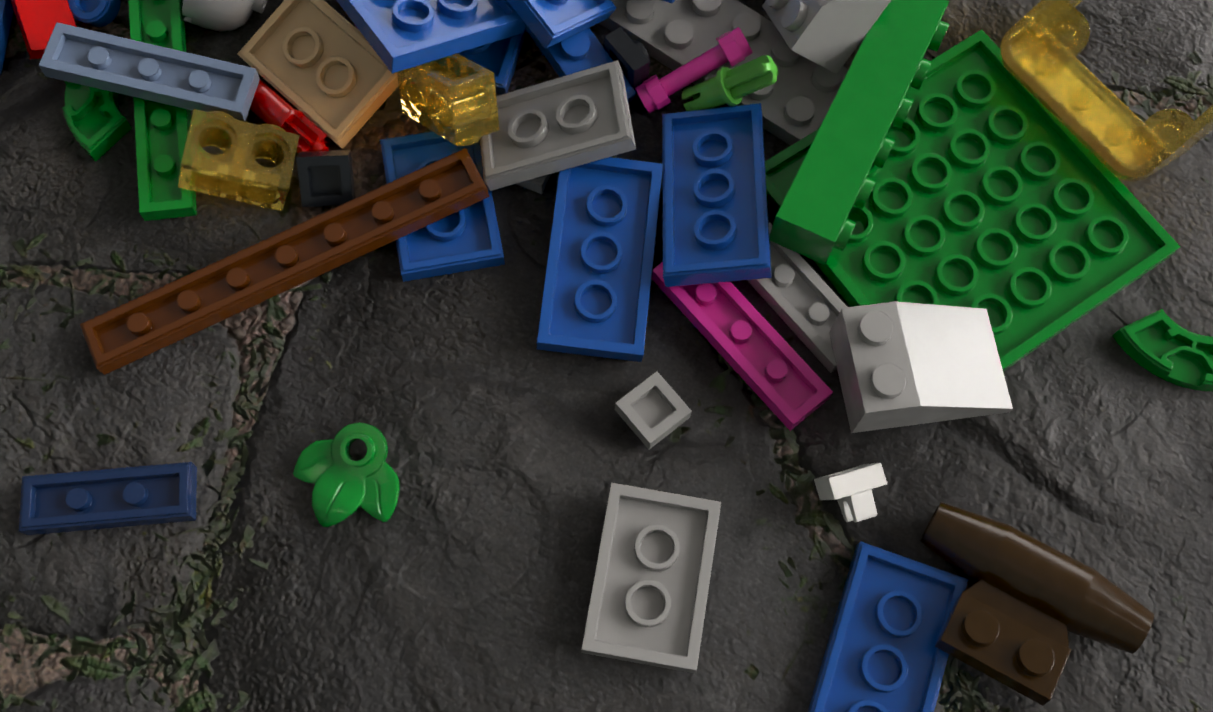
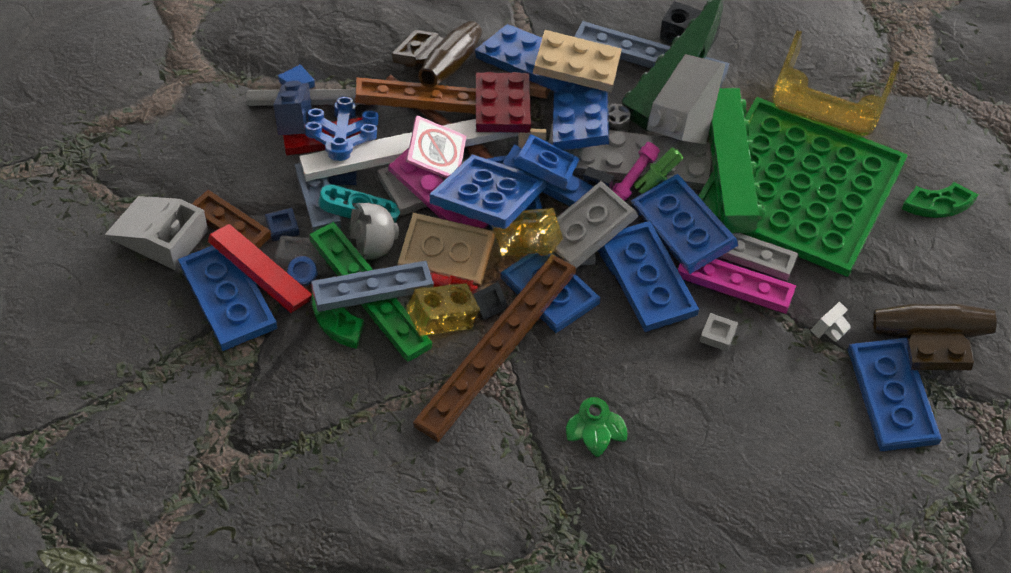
camera: 25 degrees left, 15 degrees down
dark blue tile [19,462,197,535] -> none
light grey plate [581,482,721,673] -> none
light grey slope [829,301,1013,433] -> none

